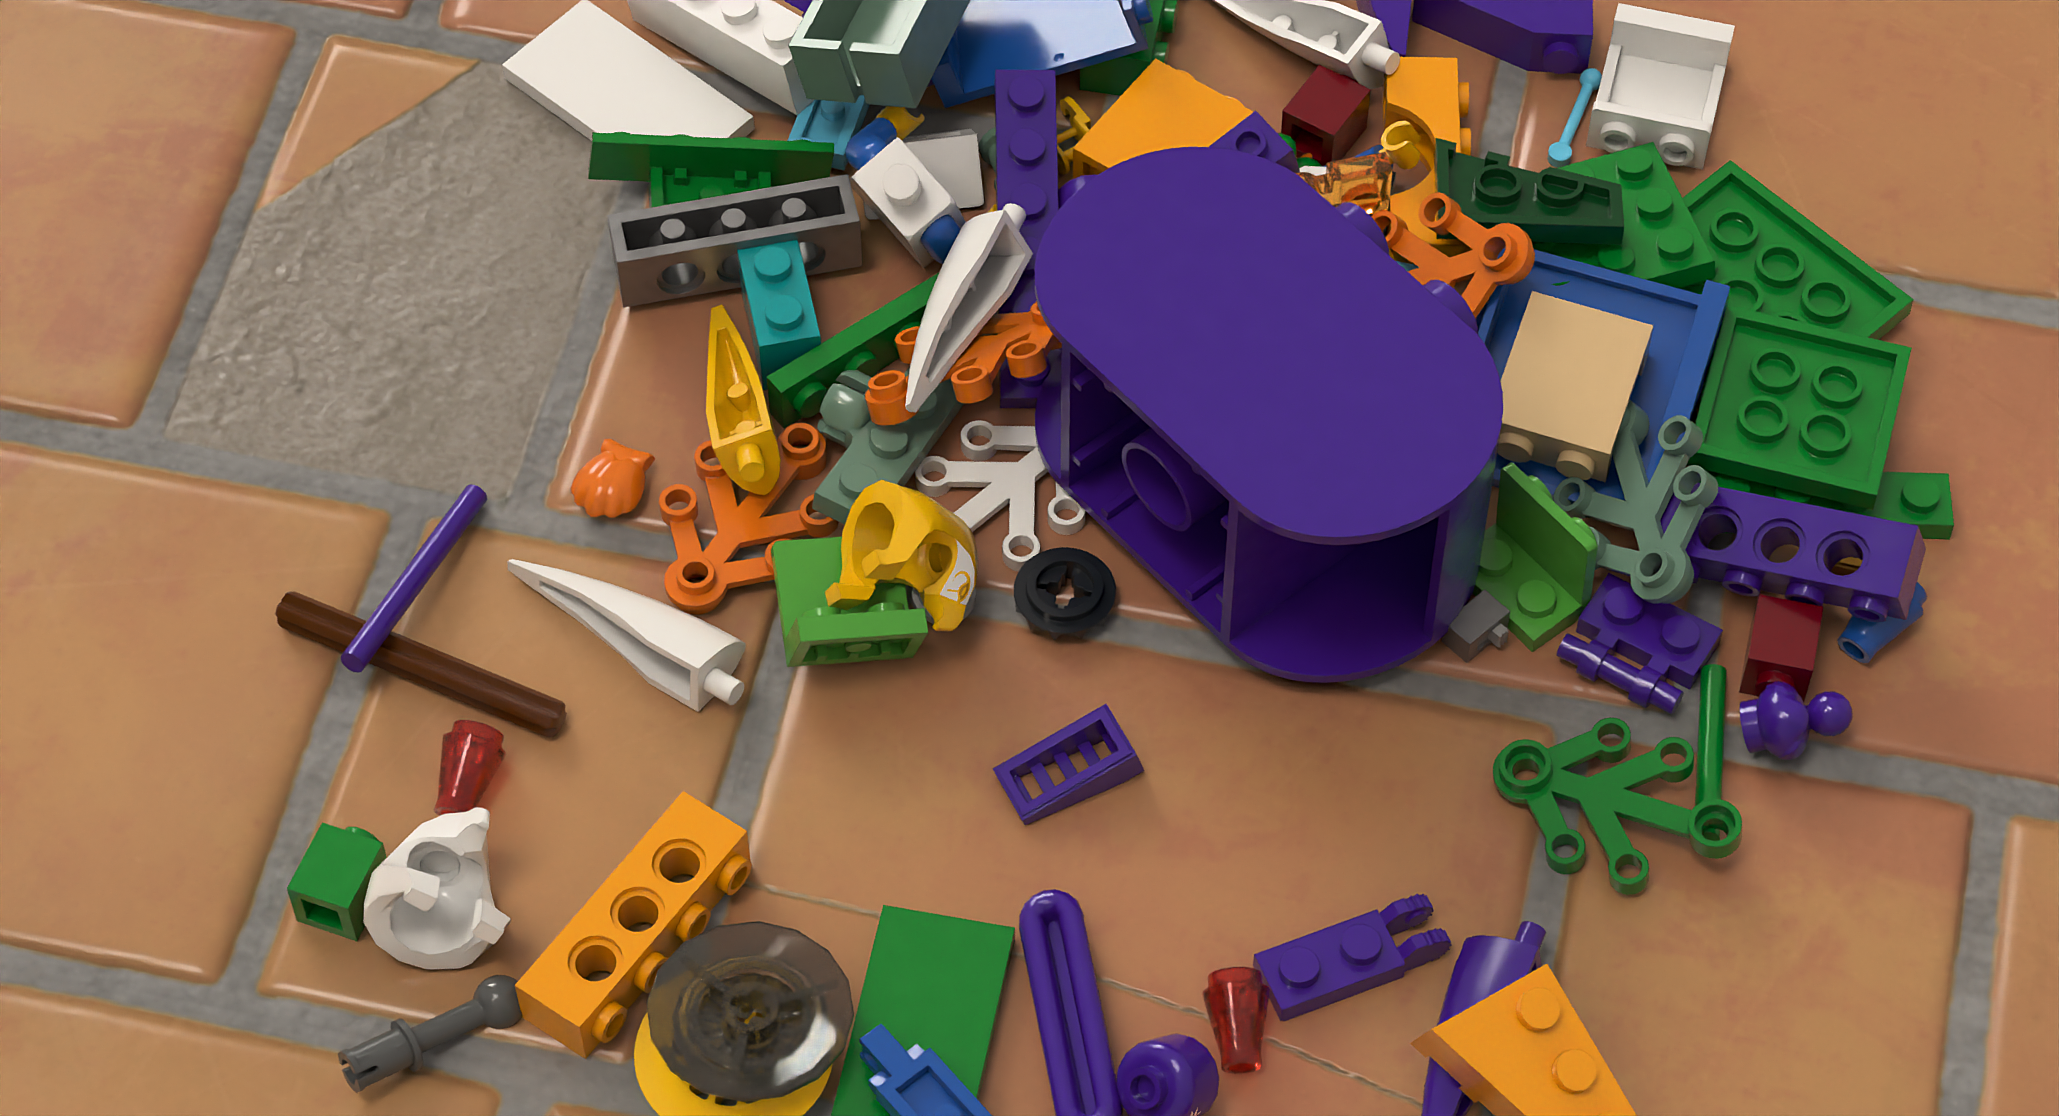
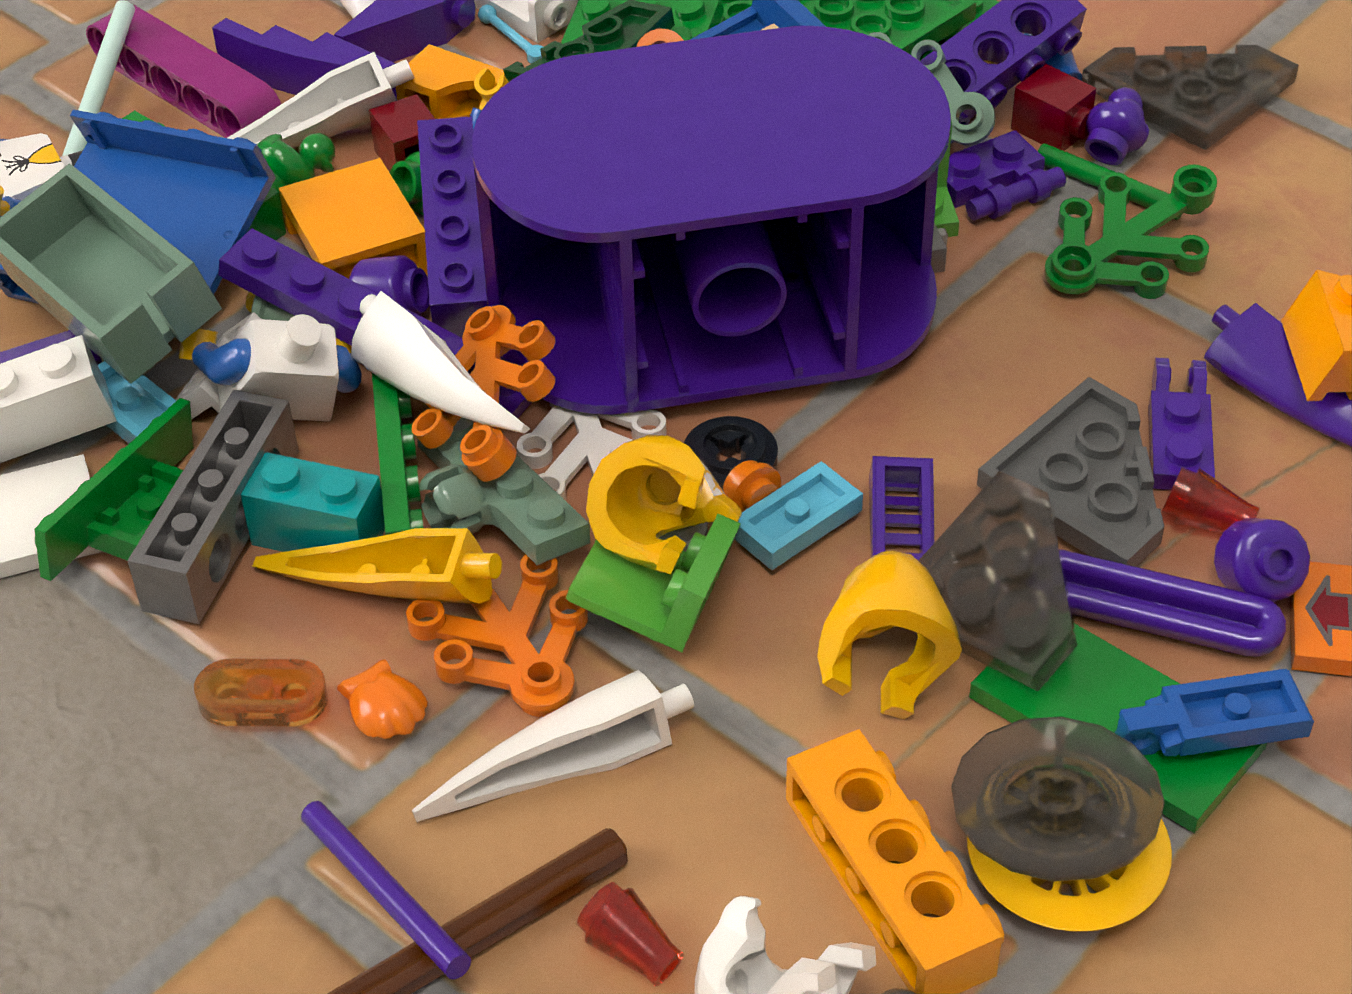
camera: 60 degrees left, 10 degrees down
none -> clear orange plate [194,658,328,727]
none -> green animal [257,133,335,194]
none -> orange plate [723,460,781,512]
none -> medium azure plate [735,461,863,570]
none -> yellow piece [817,551,962,720]
none -> clear smoke plate [919,471,1078,691]
none -> dark grey plate [977,377,1164,567]
none -> clear smoke plate [1082,45,1299,150]

